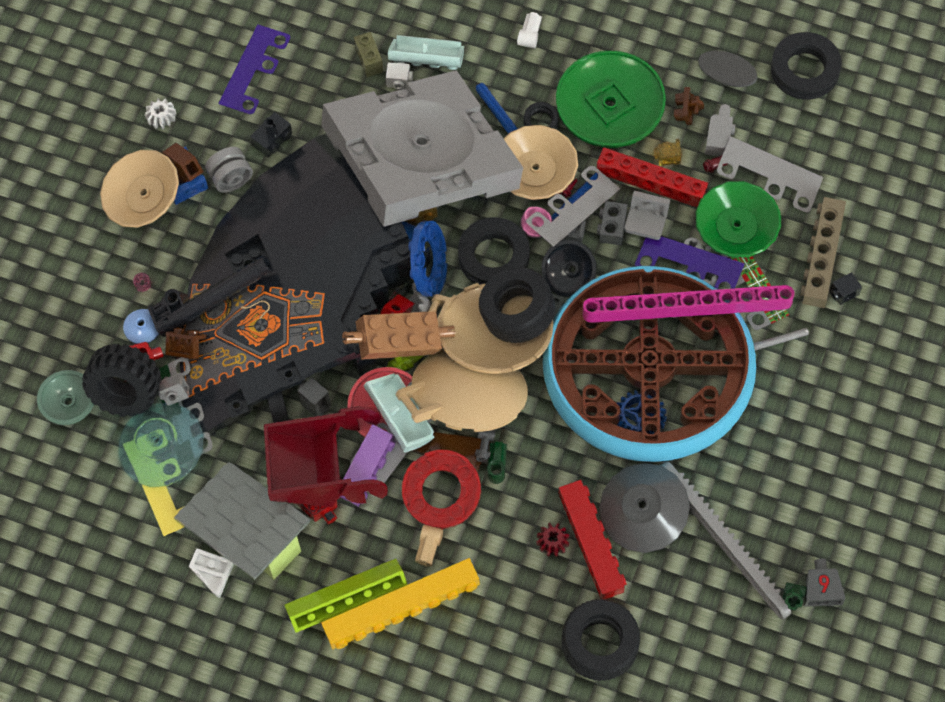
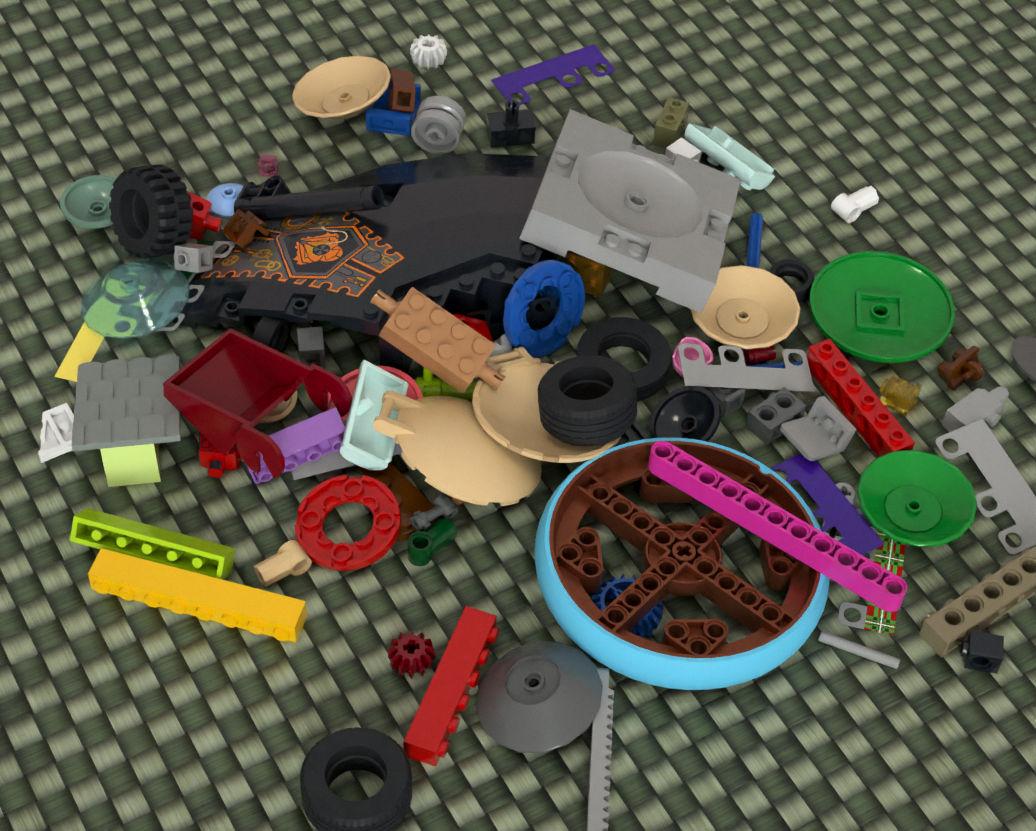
camera: 35 degrees right, 15 degrees down
dark red pin [703,154,728,173] -> none

